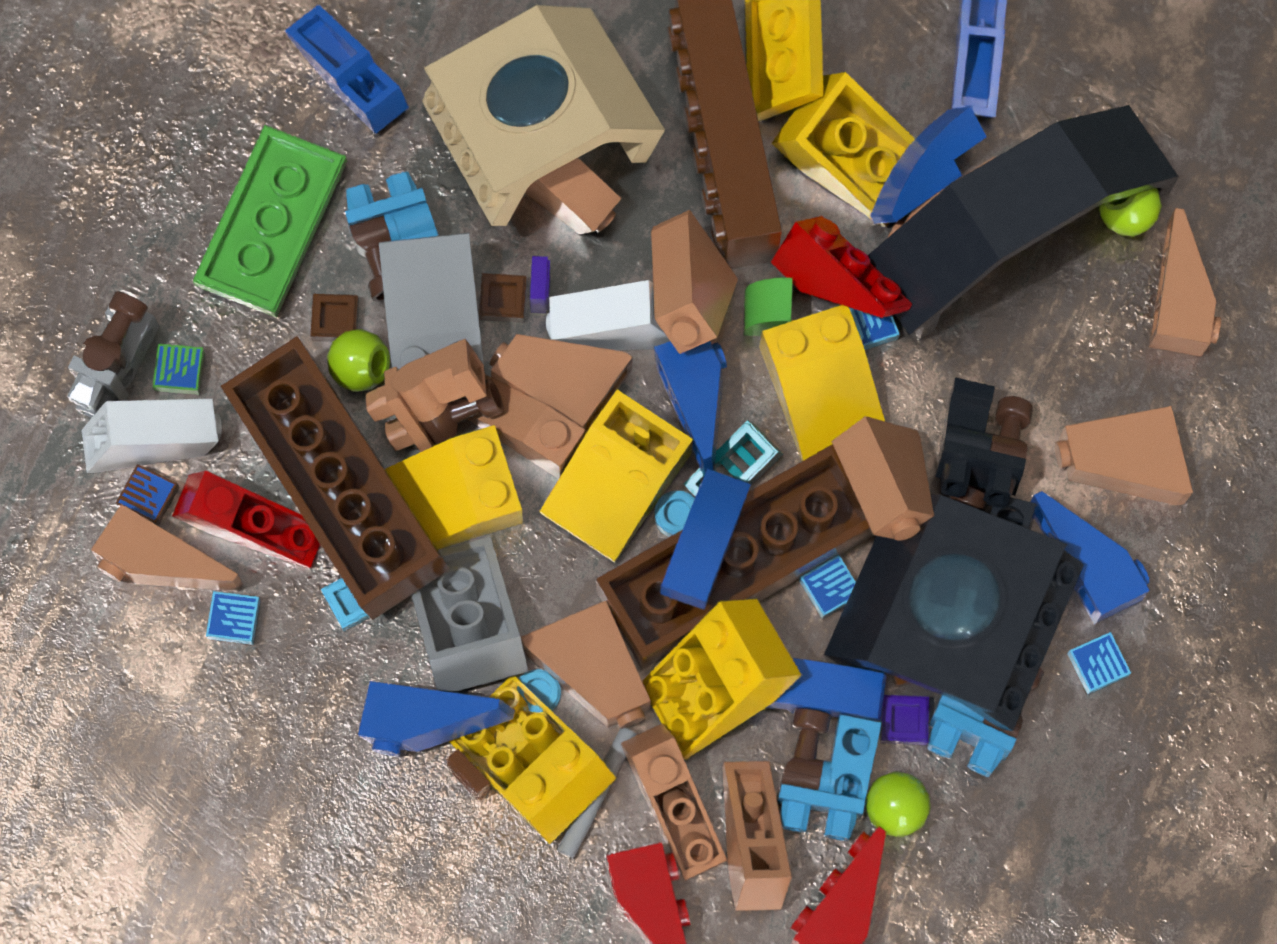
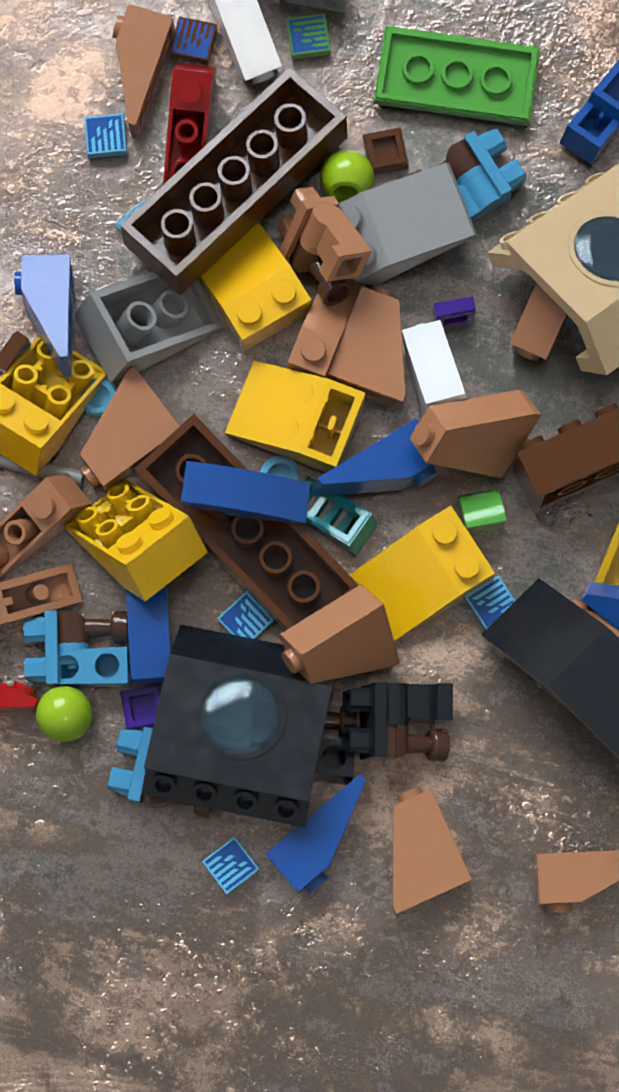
camera: 85 degrees right, 5 degrees up
reddish brown tile [479,273,527,323] -> none
red slope [771,216,912,318] -> none

